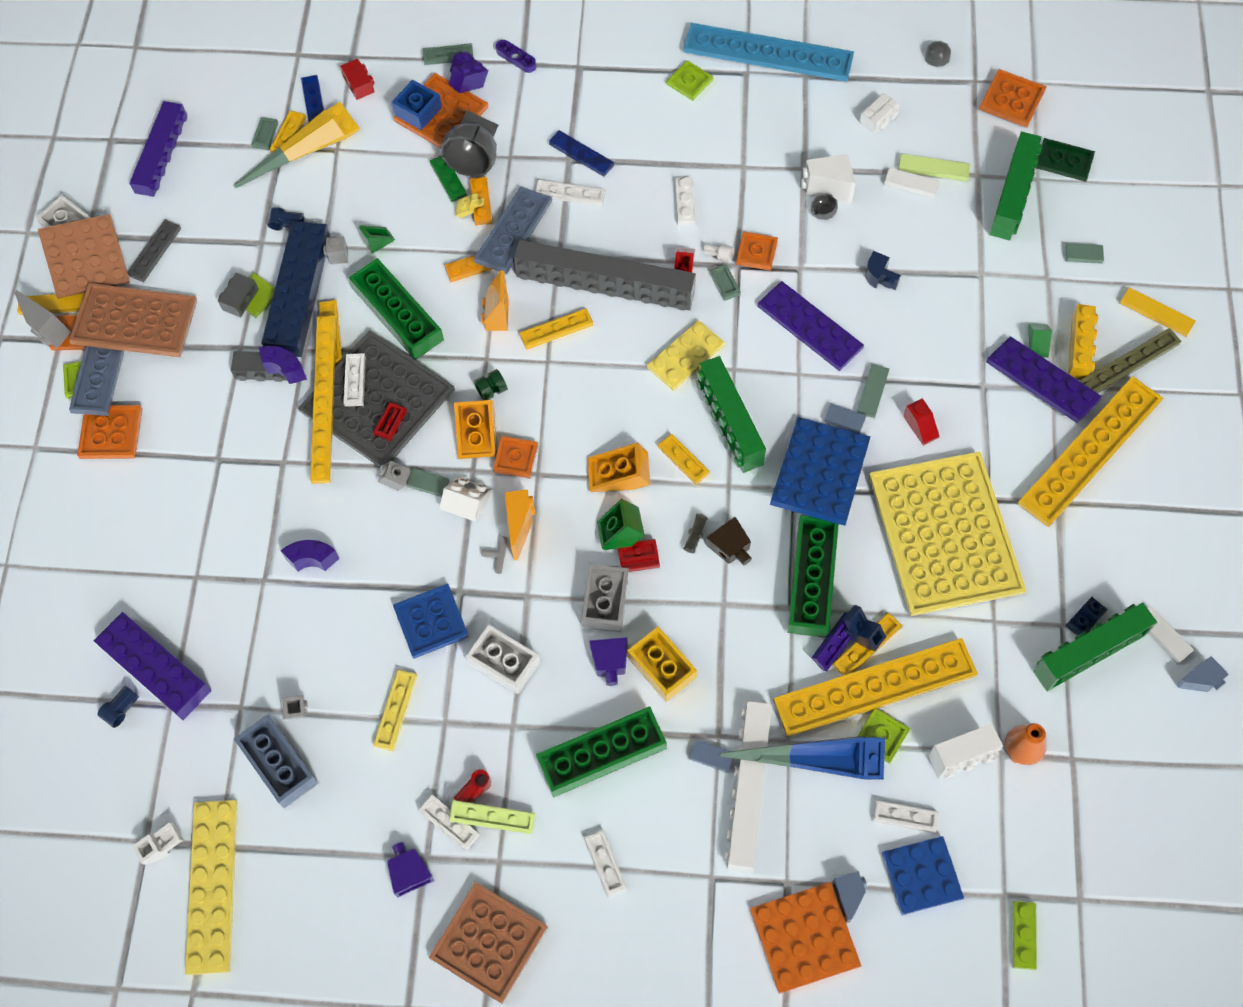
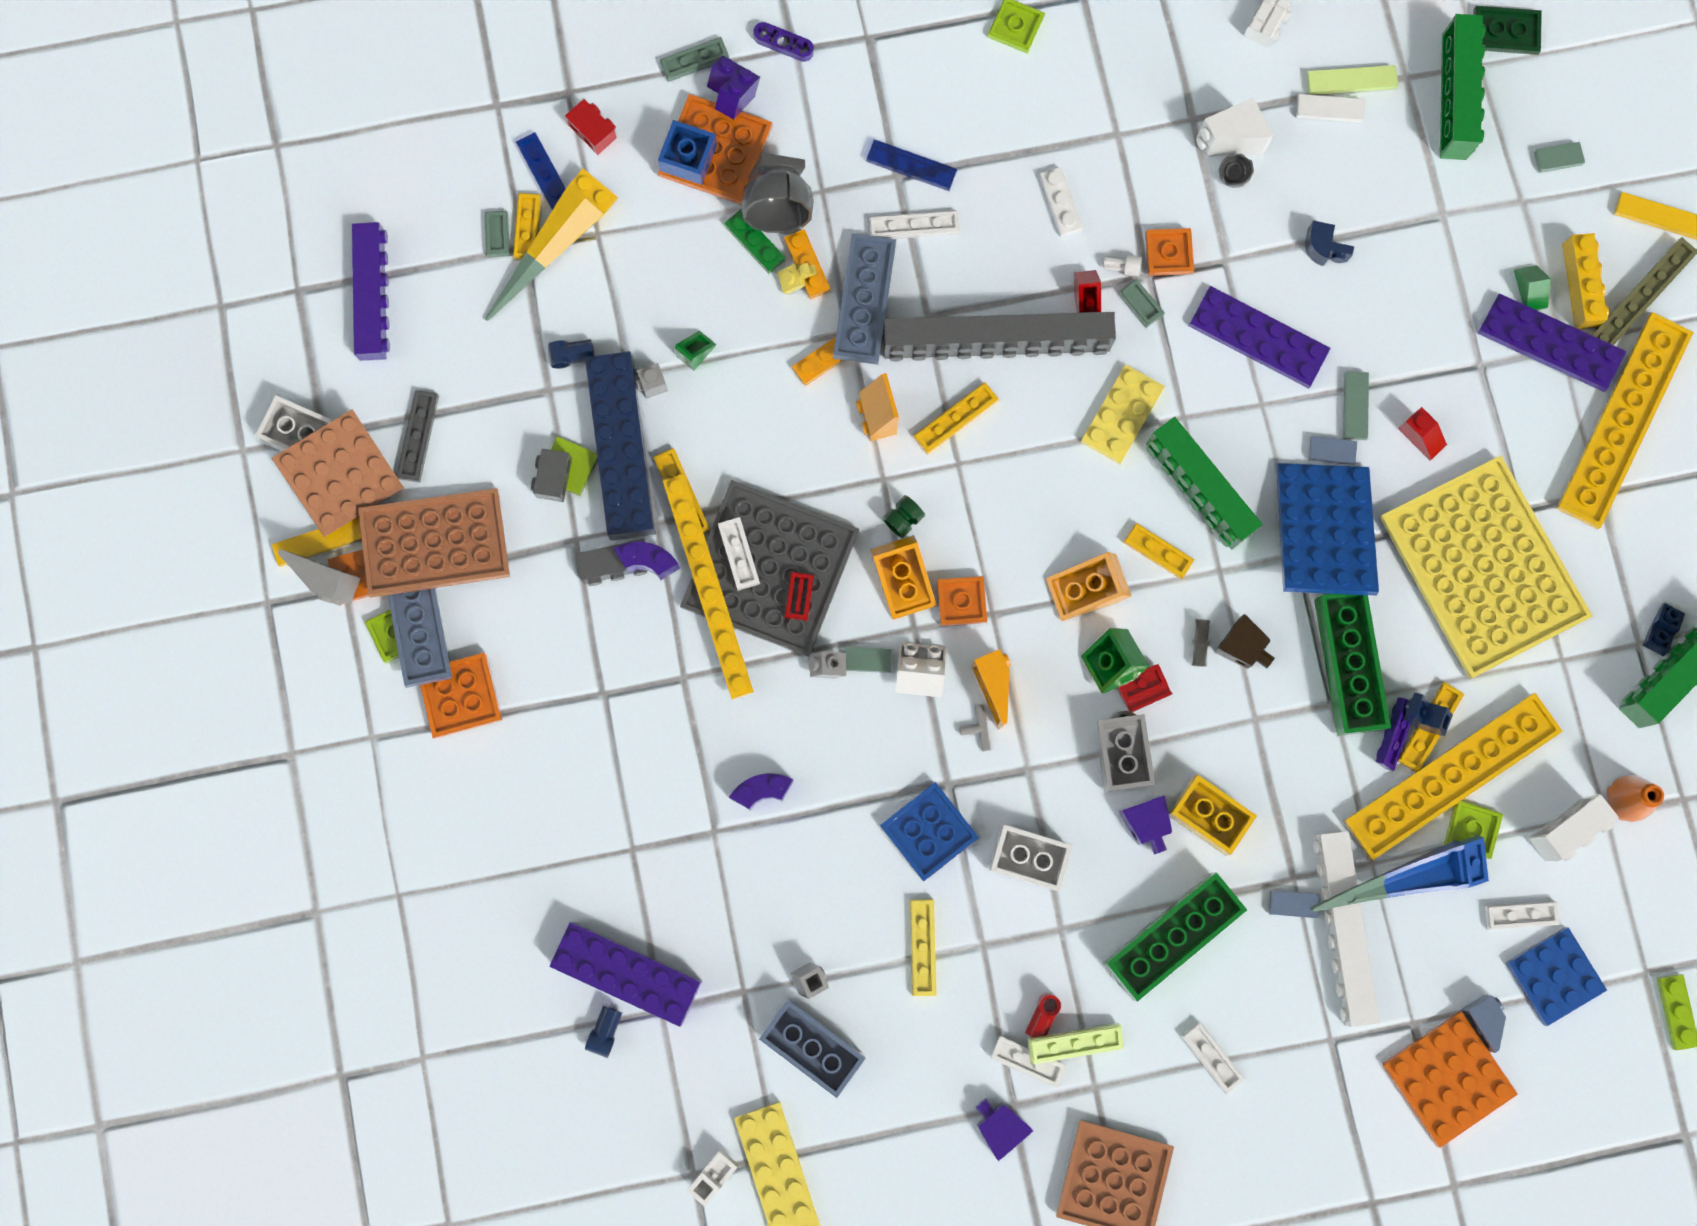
camera: 20 degrees left, 15 degrees up
green brick [348,258,444,360] -> none

